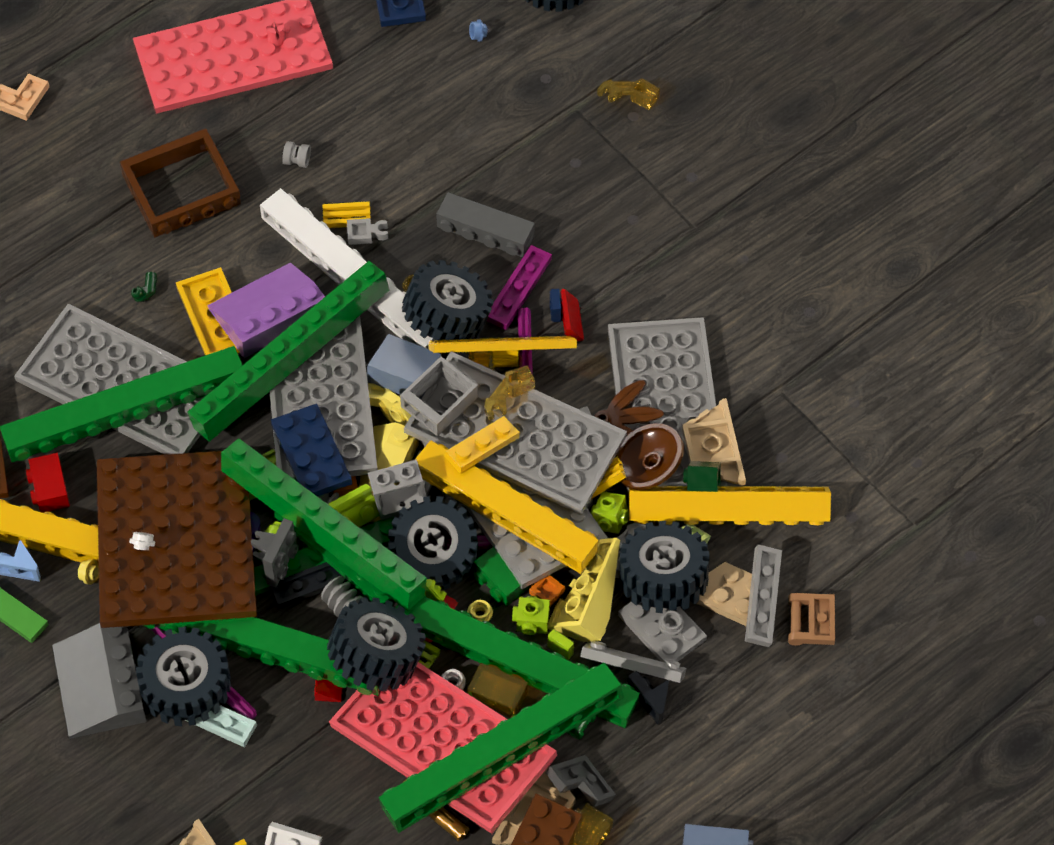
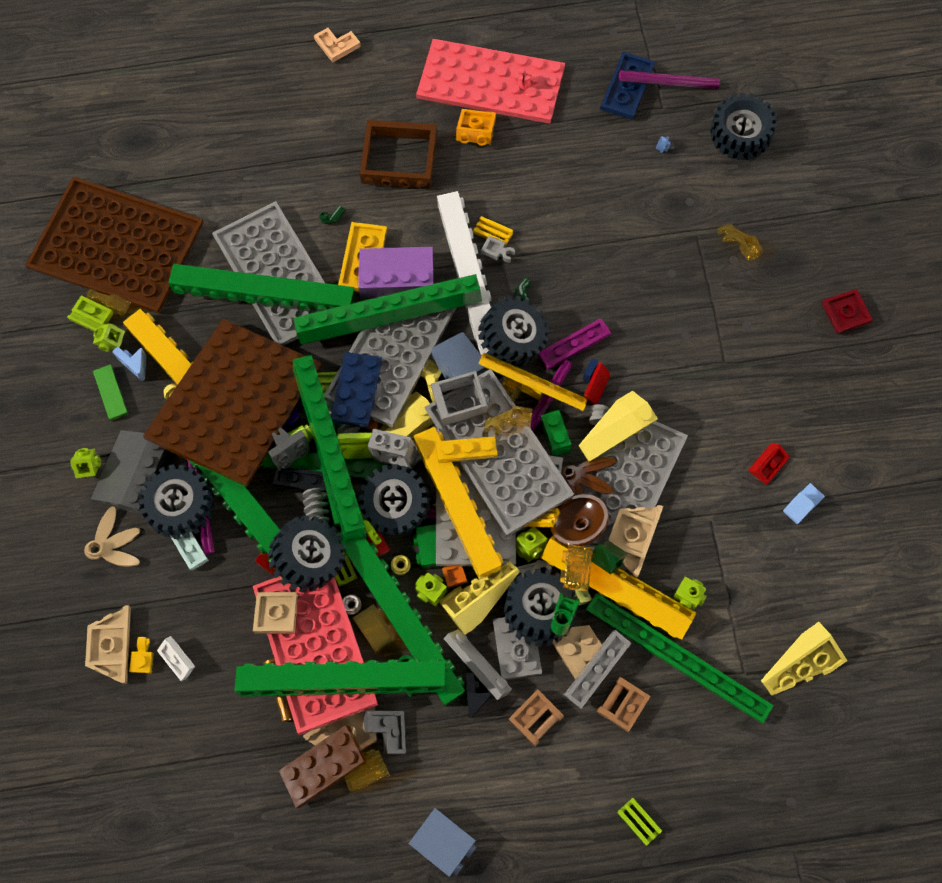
camera: 35 degrees right, 10 degrees up
red brick [26,452,70,513] -> none
white plate [129,532,155,550] -> none
light grey wheel [282,141,311,168] -> none
dark grey brick [436,192,535,257] -> none
lime tile [547,629,574,660] -> none
none -> lime brick [71,448,101,478]
none -> tan plant [84,506,140,567]
none -> tan plate [253,592,298,634]
none -> light orange plate [456,109,496,146]
none -> medium nougat plate [509,689,564,746]
none -> dark green arm [515,278,531,301]
none -> green brick [540,410,572,457]
none -> green piece [551,593,580,636]
none -> clear yellow brick [560,544,593,591]
none -> light yellow wedge [579,391,658,462]
none -> green plate [586,593,774,724]
none -> light grey wheel [589,405,609,425]
none -> lime tile [617,798,662,846]
none -> lime brick [673,577,707,610]
none -> red slope [748,443,790,485]
none -> light yellow wedge [761,622,847,695]
none -> light blue slope [783,483,825,524]
none -> dark red plate [821,289,873,335]

